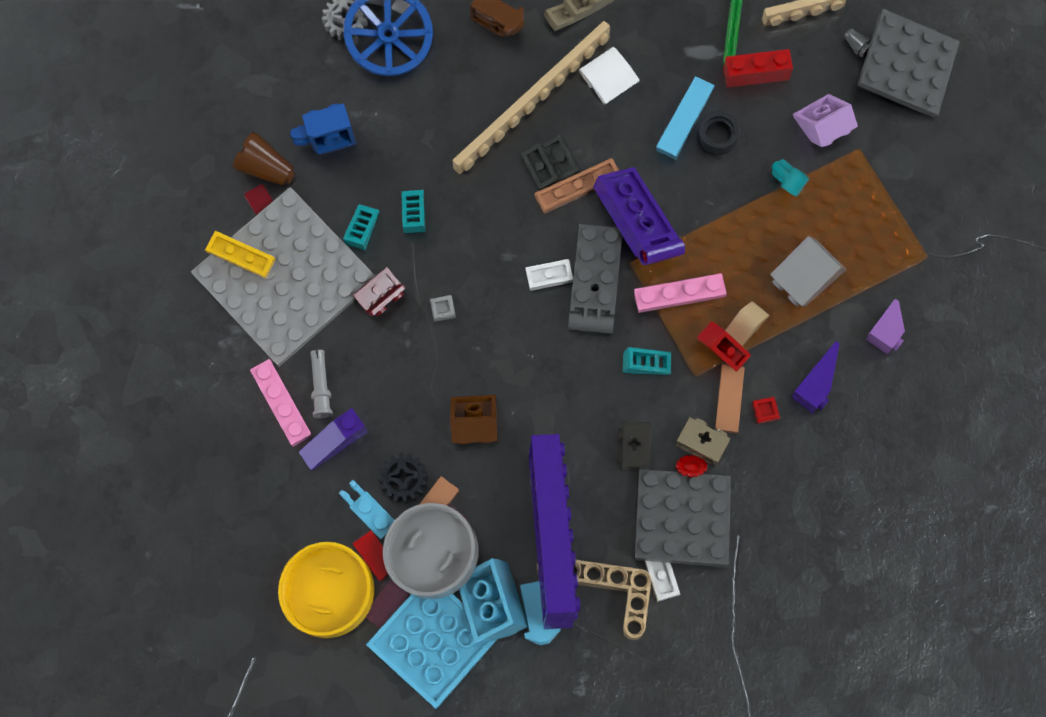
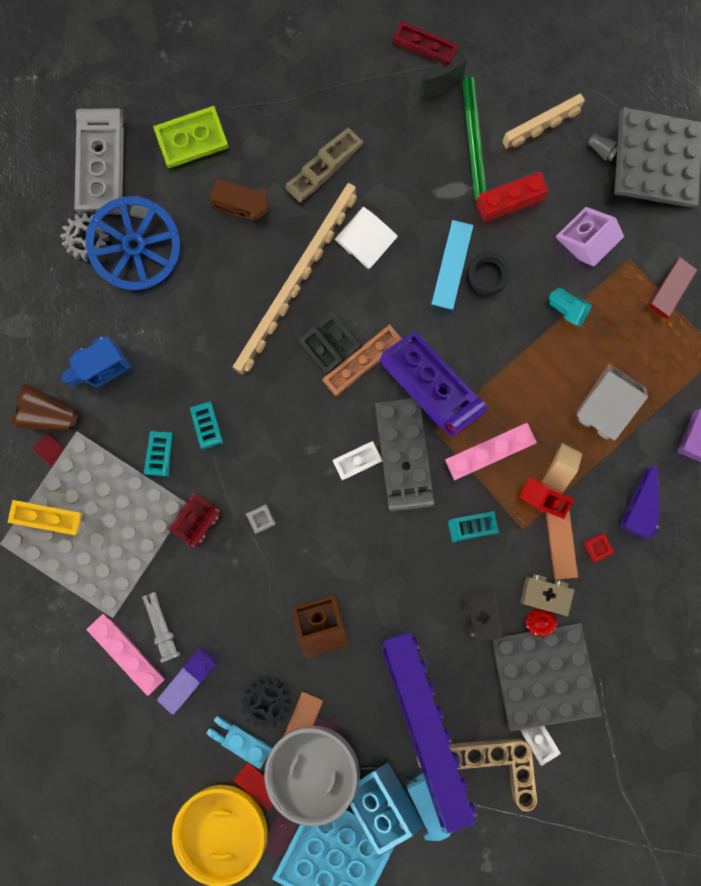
camera: 15 degrees left, 10 degrees up
none -> tile [648,257,697,320]

